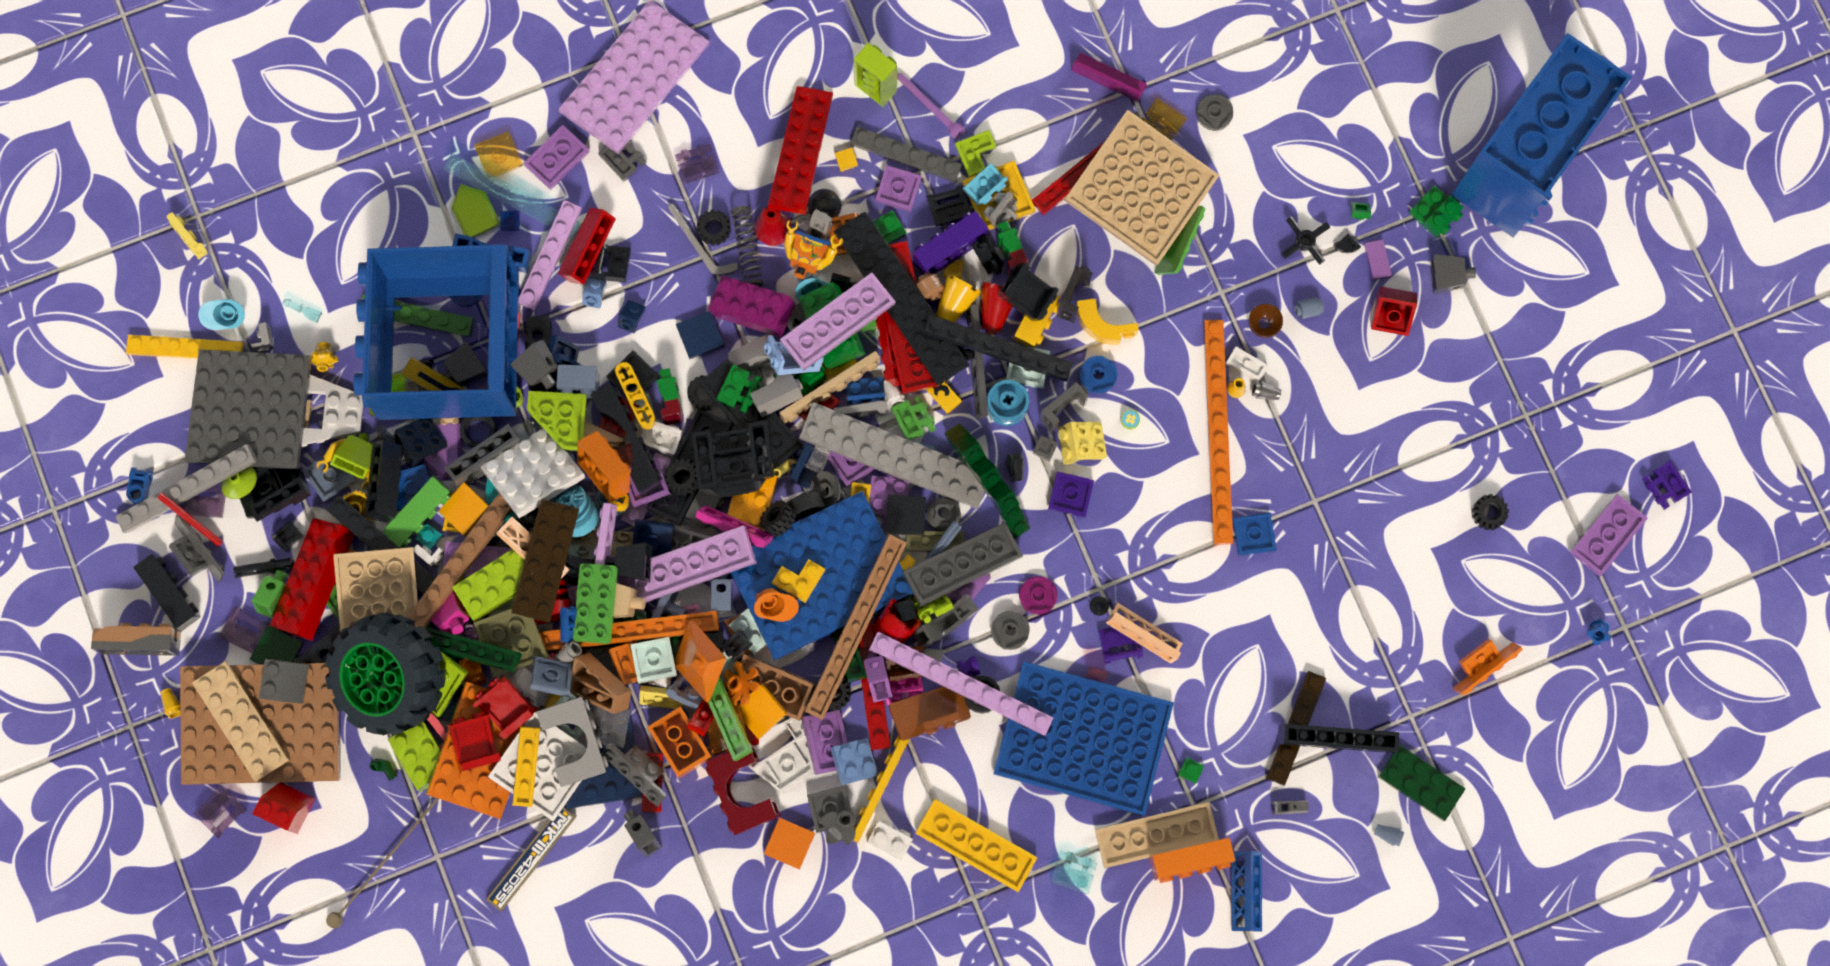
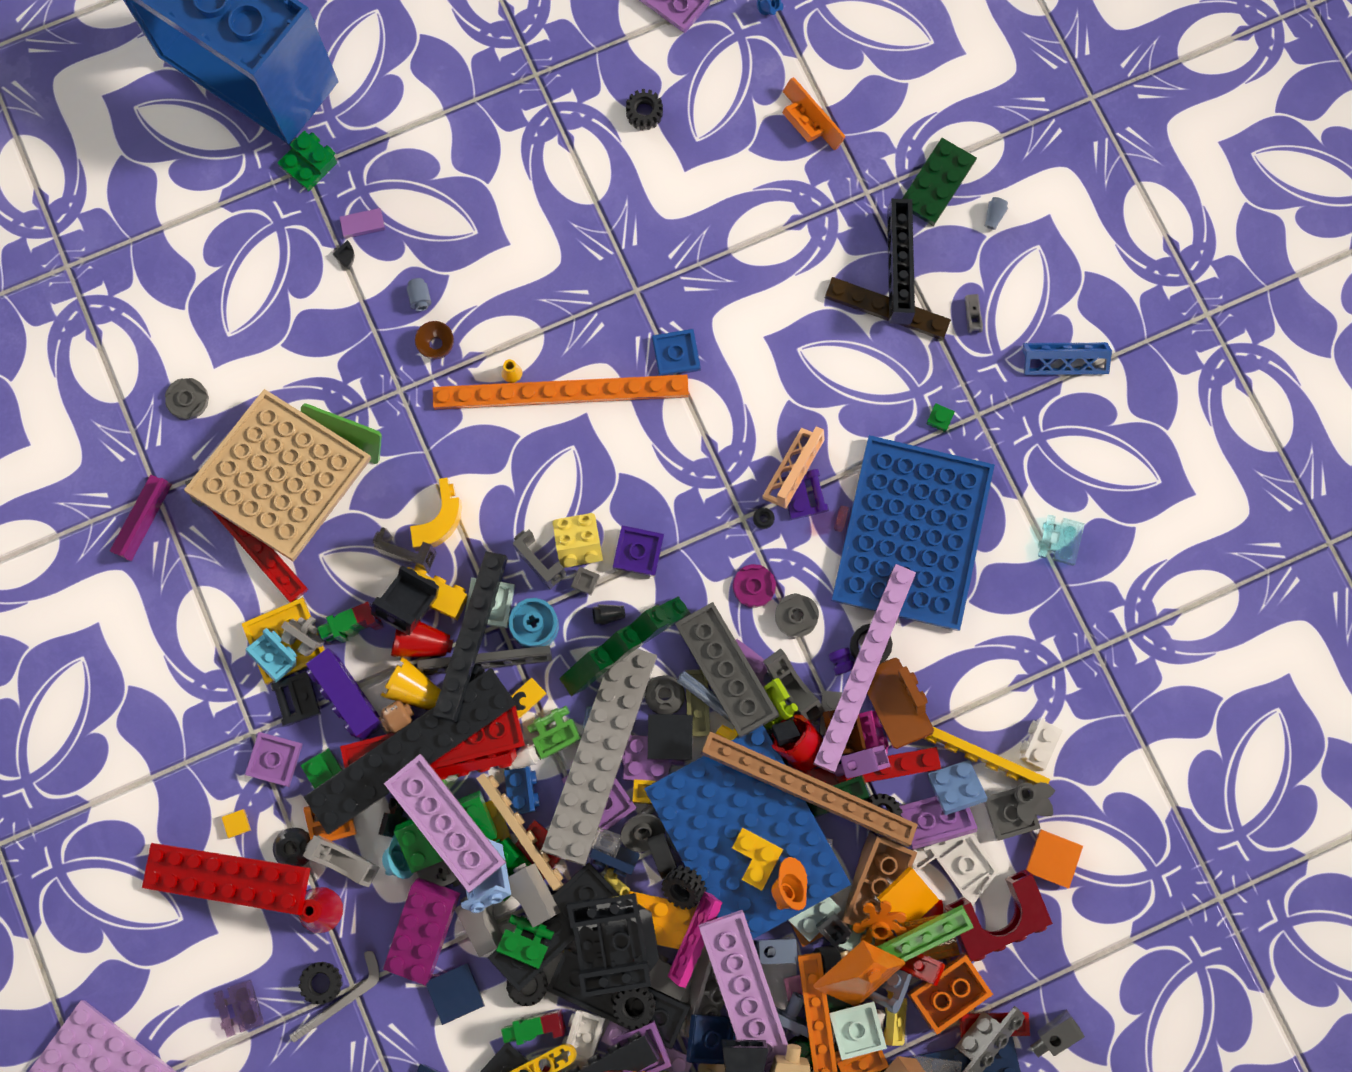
camera: 90 degrees left, 0 degrees up
dark grey piece [730,206,764,287] -> none
torso [784,220,843,279] -> none
light grey plate [834,401,887,419] -> none
dark grey plate [850,127,962,183] -> none
lime brick [854,43,897,107] -> none
medium lavender piece [897,73,965,140] -> none
yellow plate [915,799,1038,892] -> none
yellow tile [943,260,963,279] -> none
lime plate [955,130,996,178] -> none
black hinge [971,235,1004,275] -> none
blue plate [1079,356,1118,394] -> none
tan plate [1095,802,1219,869] -> none
tile [1121,410,1140,430] -> none
clear yellow plate [1142,98,1187,141] -> none
orange brick [1149,837,1235,884] -> none
white plate [1226,347,1269,382] -> none
flat silver cone [1252,381,1281,400] -> none
black bar [1281,216,1330,265] -> none
green plate [1350,202,1371,220] -> none
red slope [1371,286,1417,336] -> none
dark grey torso [1430,254,1476,294] -> none

